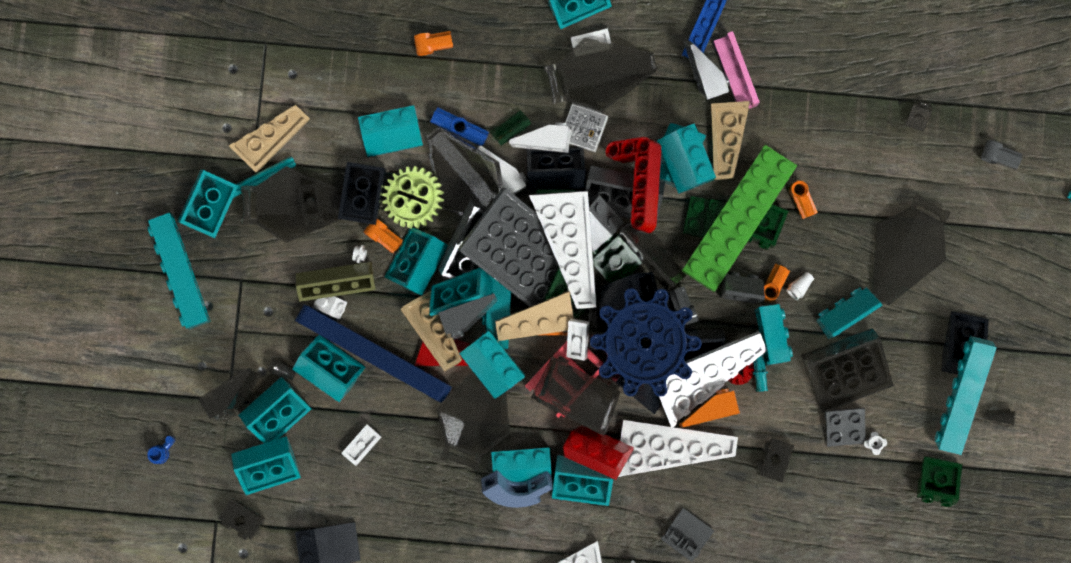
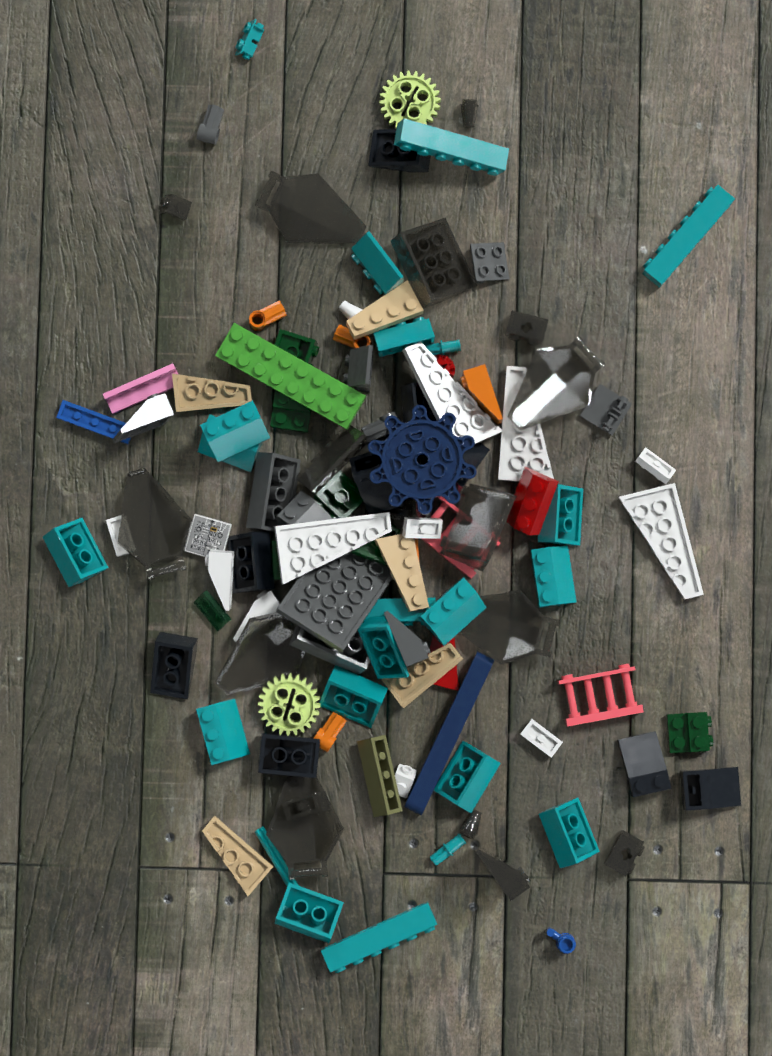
camera: 90 degrees left, 0 degrees up
teal slope [238,377,311,443] -> none
white plate [352,245,367,264] -> none
orange piece [414,31,453,56] -> none
blue piece [430,107,489,146] -> none
sand blue arch [481,470,552,508] -> none
red beam [605,137,661,233] -> none
white plate [864,432,887,455] -> none
dark green plate [917,456,962,507] -> none
none -> black slope [150,632,198,700]
none -> tan wing [346,280,424,340]
none -> yellowish green gear [379,70,441,129]
none -> teal axle [430,833,466,865]
none -> clear smoke windscreen [507,336,605,431]
none -> coral fence [557,664,644,727]

